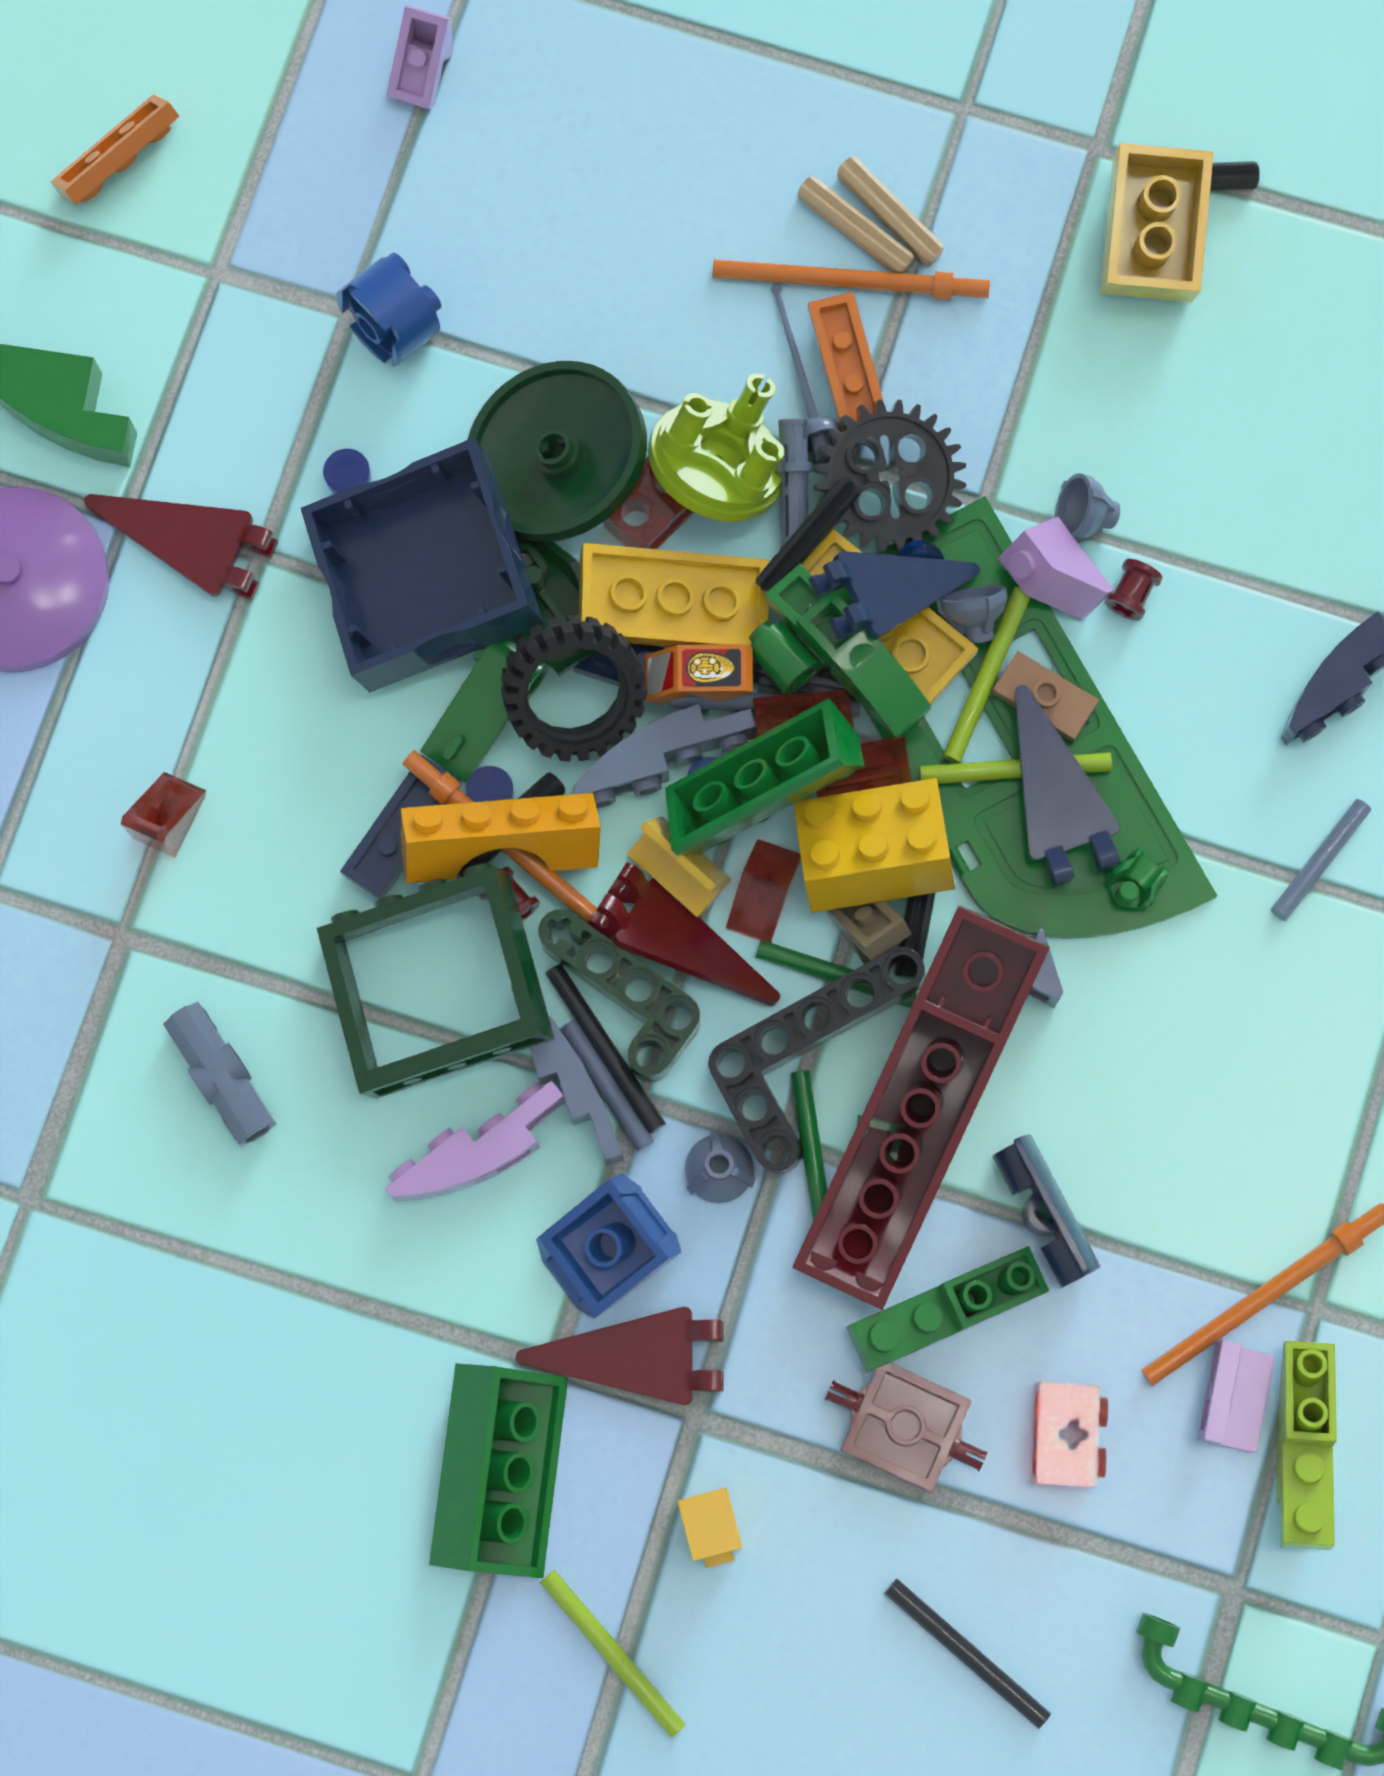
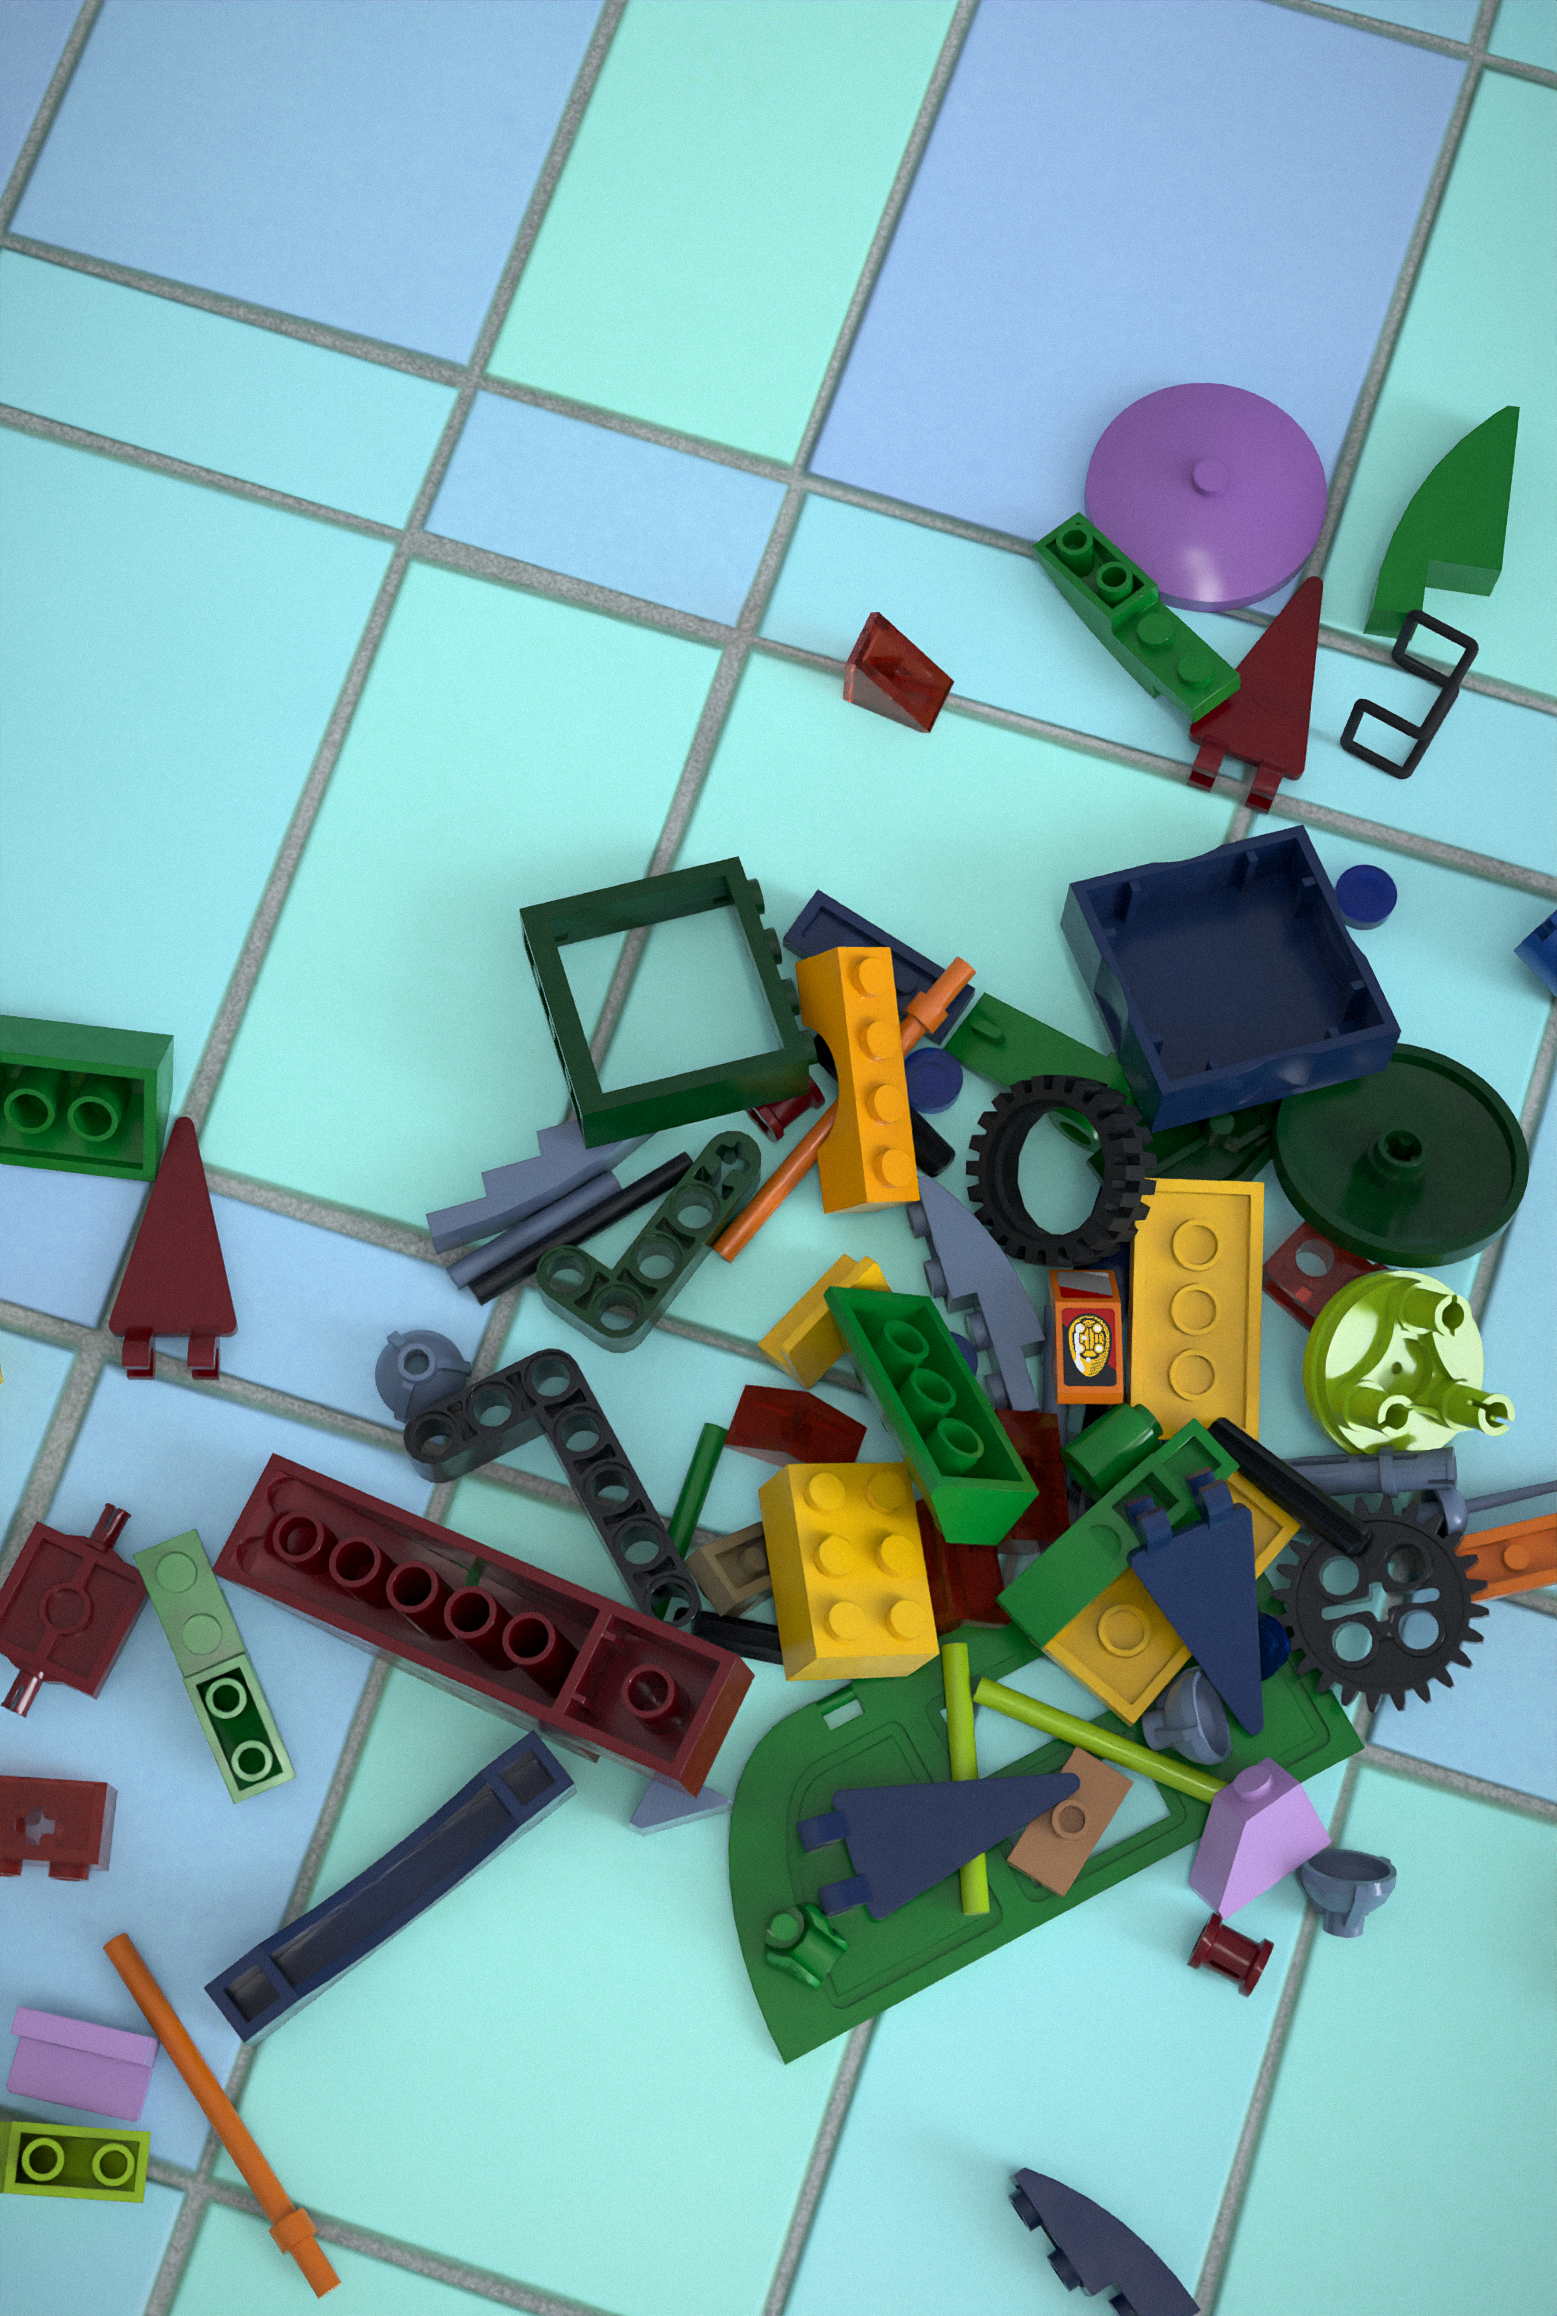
camera: 85 degrees right, 5 degrees down
sand blue piece [163,1001,276,1147] -> none
lavender slope [385,1080,566,1201] -> none
blue slope [536,1174,682,1319] -> none
dark red flag [588,862,780,1006] -> none
green bar [790,1070,828,1221] -> none
dark blue panel [992,1134,1101,1288] -> none
sand blue bar [1270,799,1372,921] -> none
none -> dark blue arch [203,1730,578,2048]
none -> green slope [1032,512,1240,724]
none -> black piece [1340,609,1479,779]

